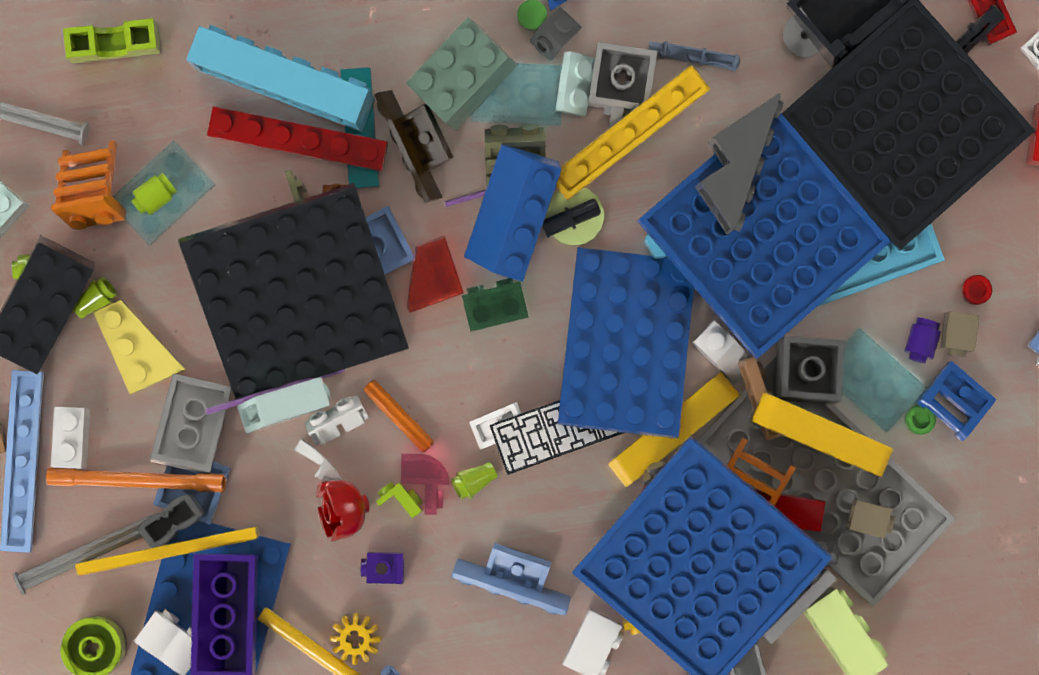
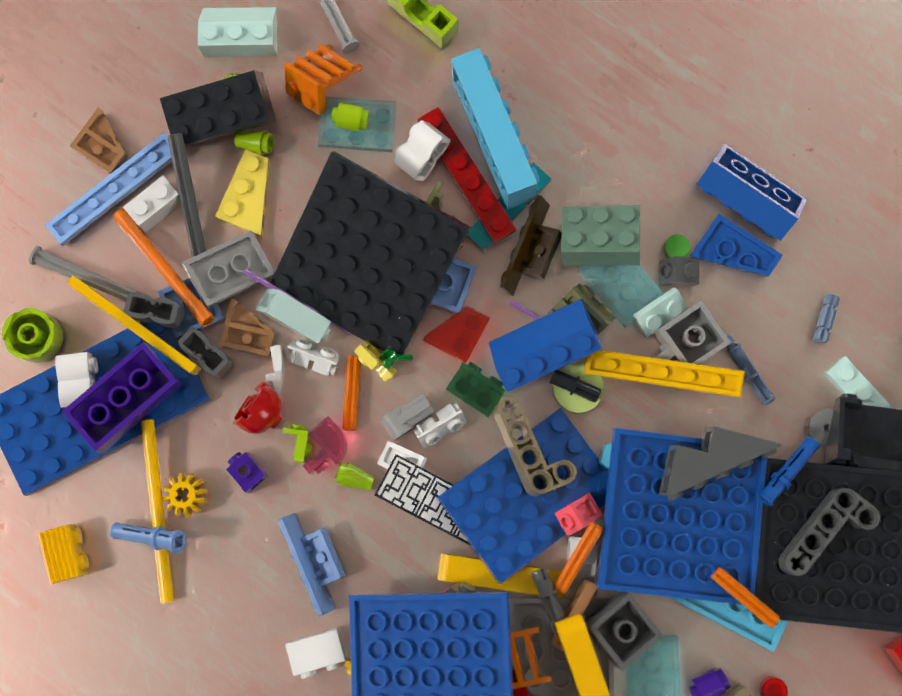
camera: 50 degrees right, 5 degrees down
none -> dark grey axle [168,133,206,257]
none -> dark grey brick [178,328,234,379]
none -> medium nougat wing [219,298,276,358]
none -> light yellow plate [354,341,398,382]
none -> green hand [378,348,413,369]
none -> light grey piece [380,393,435,441]
none -> white brick [394,120,450,181]
none -> white hinge [412,403,467,448]
none -> dark tan beam [493,396,577,497]
none -> dark grey axle [530,567,565,622]
none -> orange axle [554,522,603,593]
none -> coral bracket [555,493,603,536]
none -> orange axle [711,567,780,628]
none -> blue pin [758,436,820,507]
none -> dark grey beam [778,488,880,576]

